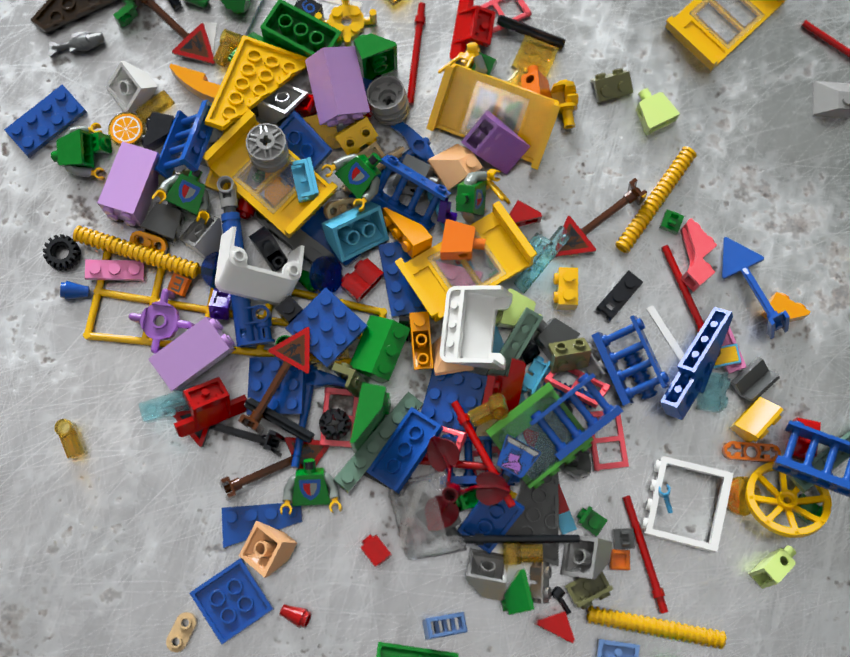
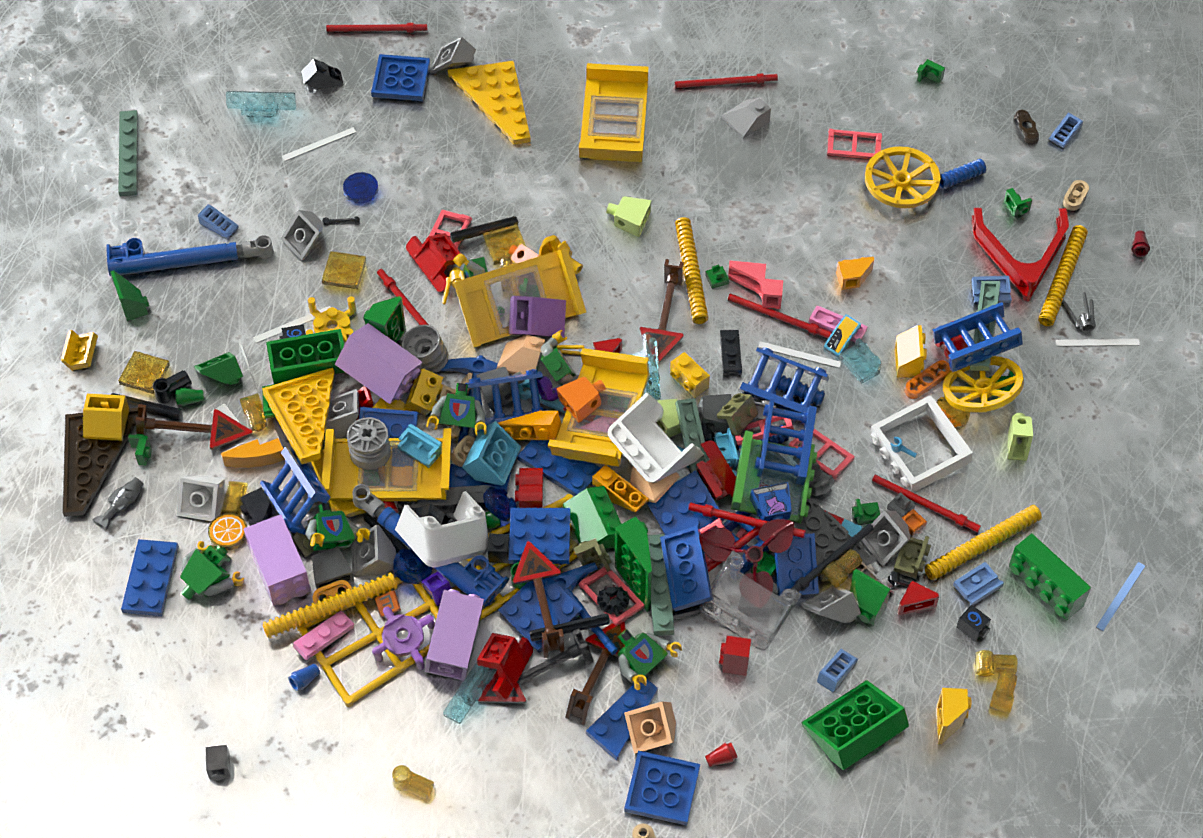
camera: 40 degrees left, 20 degrees down
black tyre [43,234,81,271] -> none
clear yellow piece [468,393,509,427] -> none
olive bracket [590,68,634,102] -> none
blue brick [660,307,733,420] -> none
blue piece [722,237,790,339] -> none
dark grey panel [731,357,780,402] -> none

